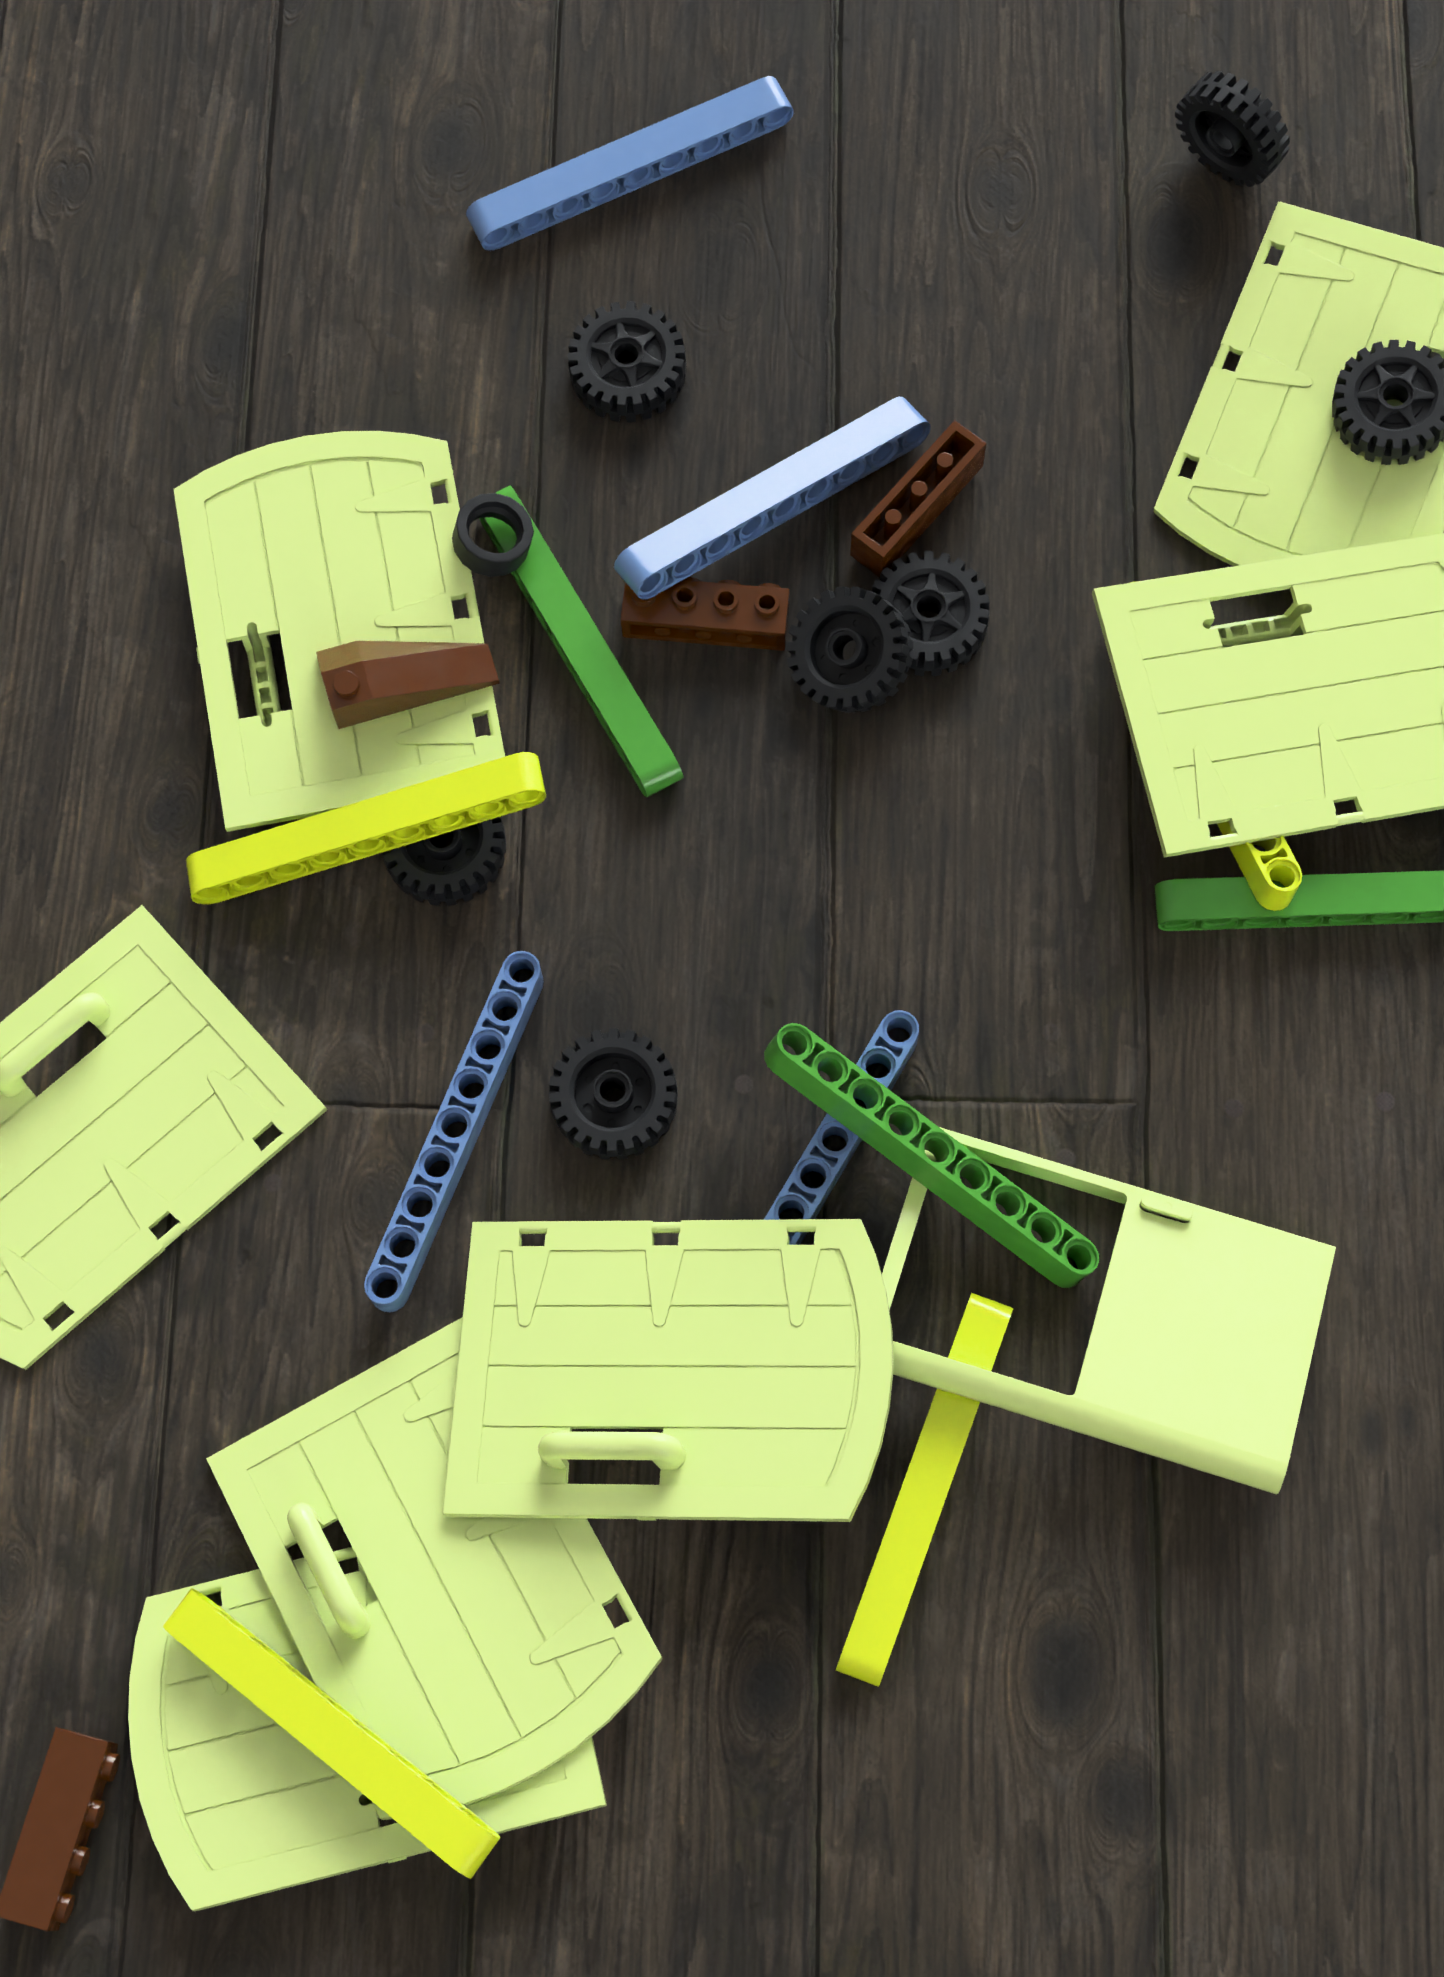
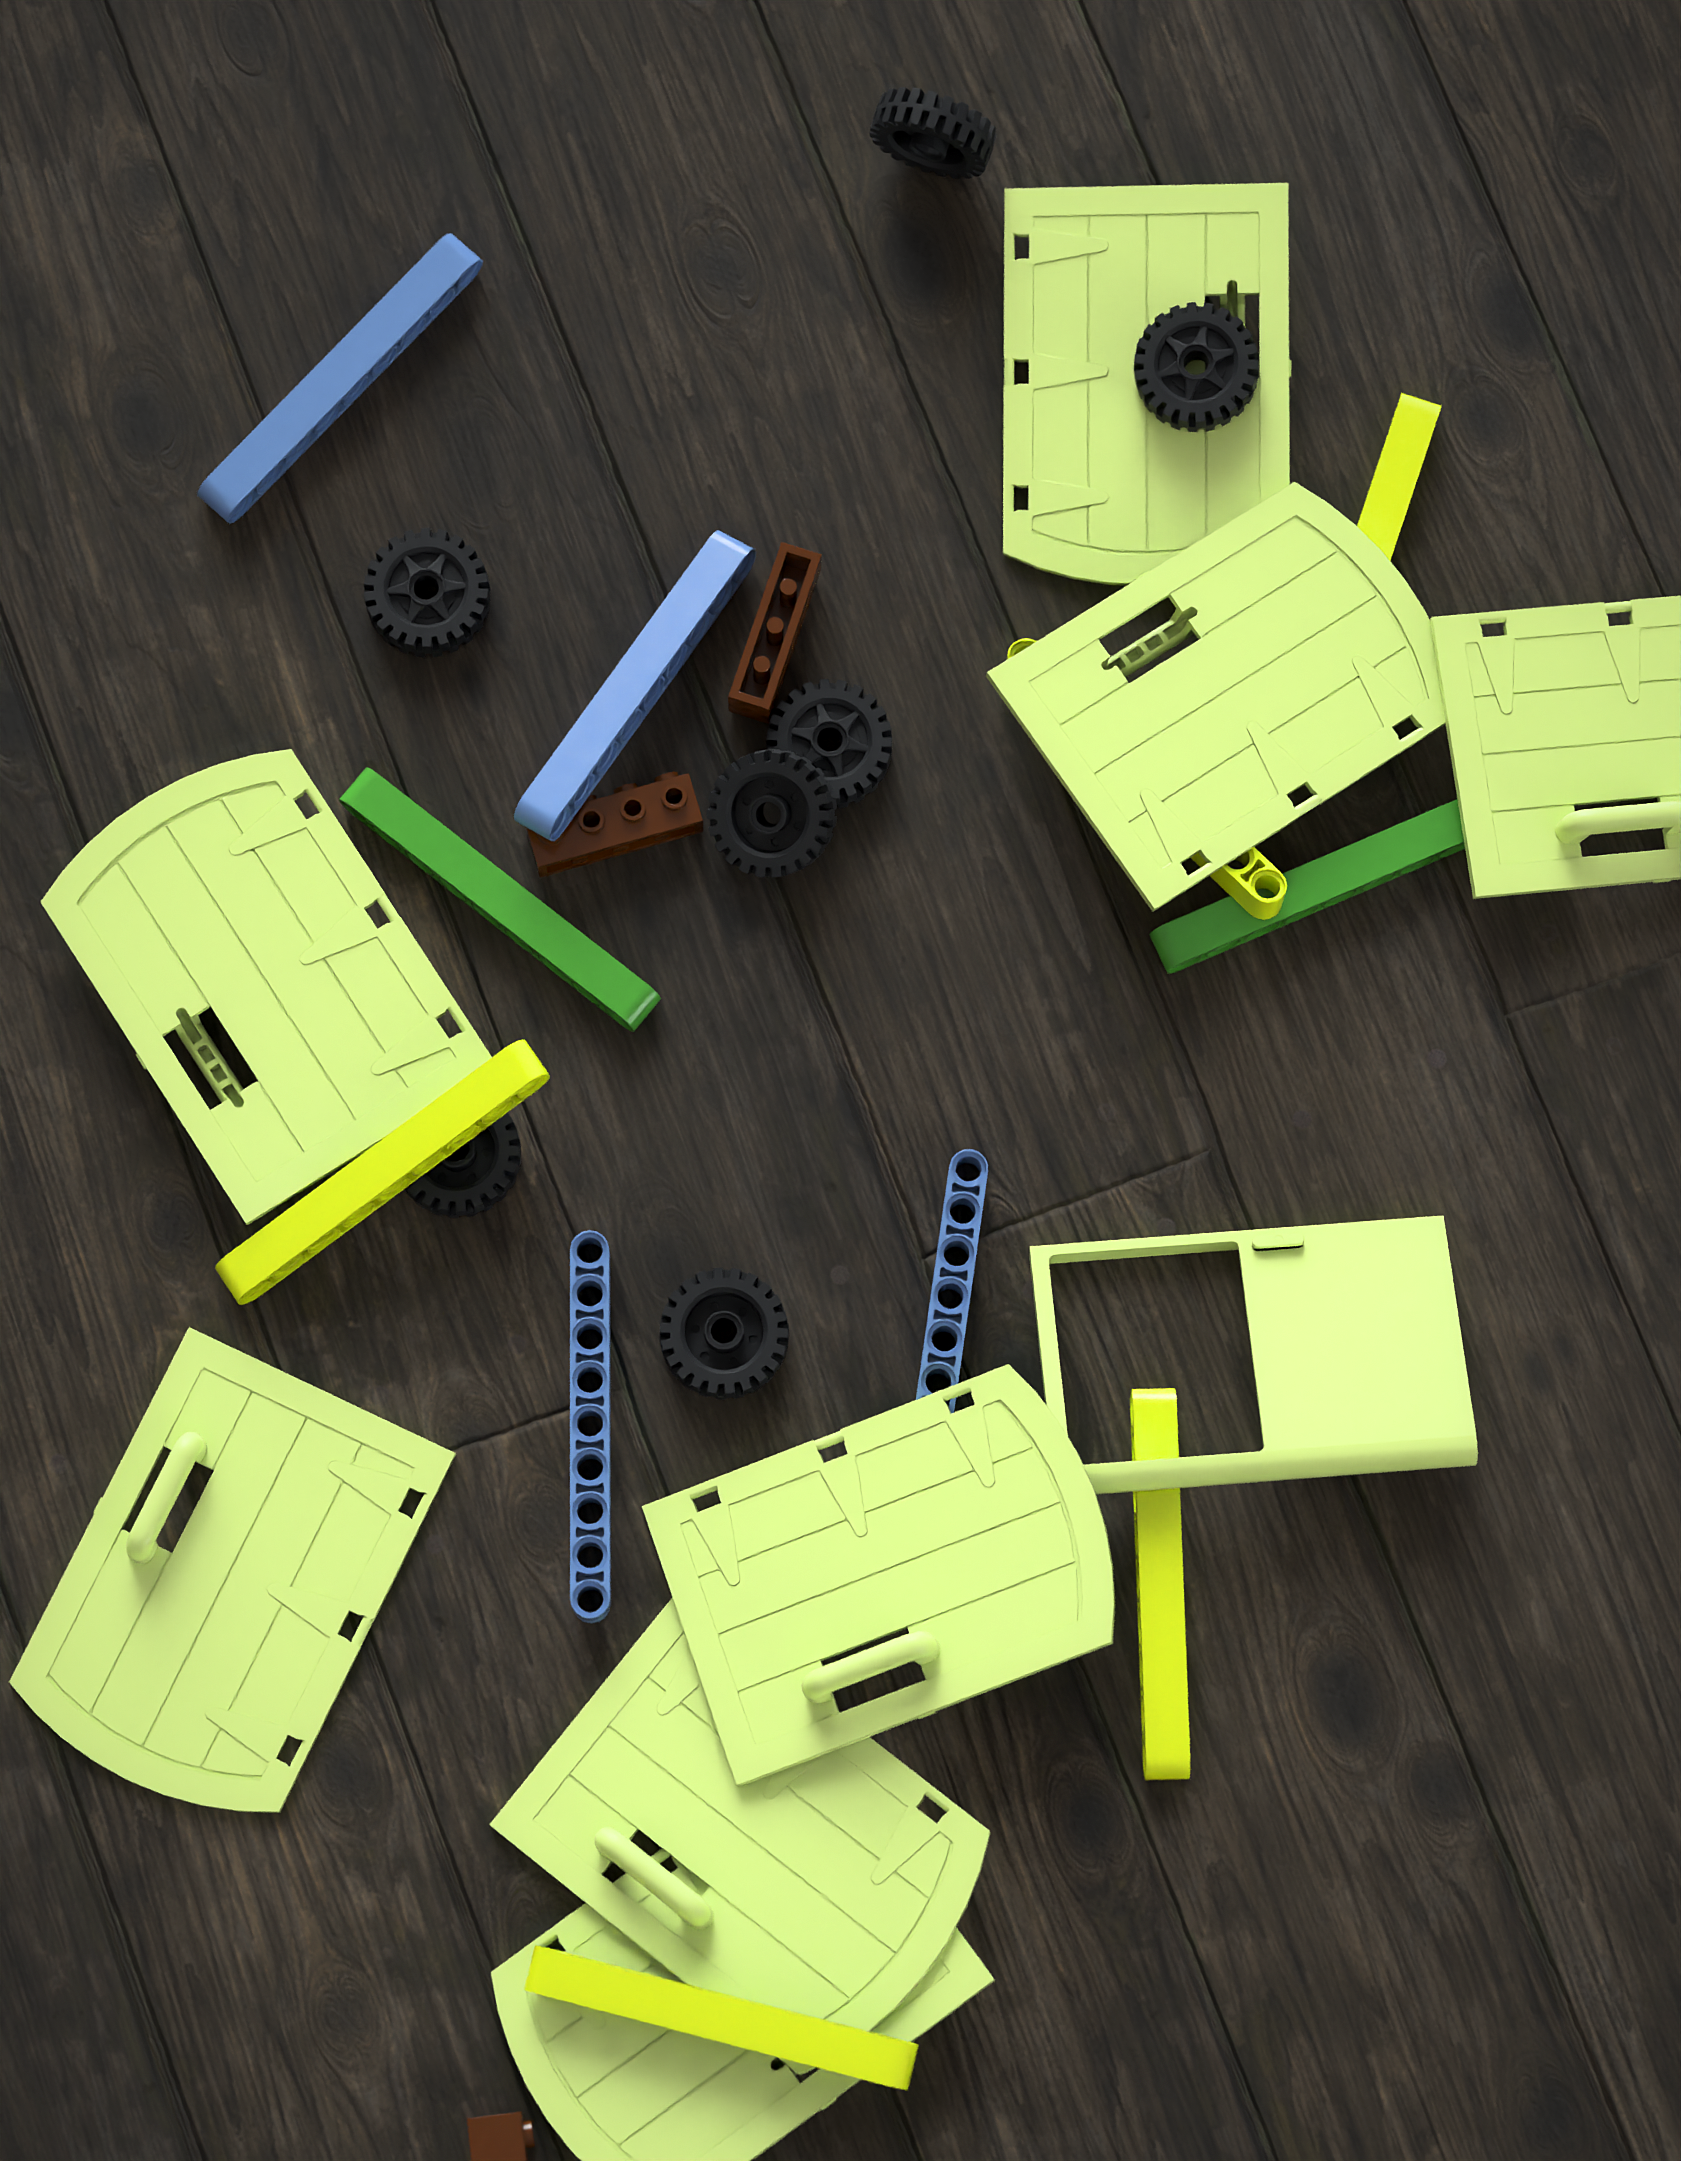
camera: 30 degrees left, 5 degrees up
reddish brown wedge [316,641,500,729] -> none
black tyre [452,493,534,577] -> none
bright green beam [764,1023,1099,1288] -> none

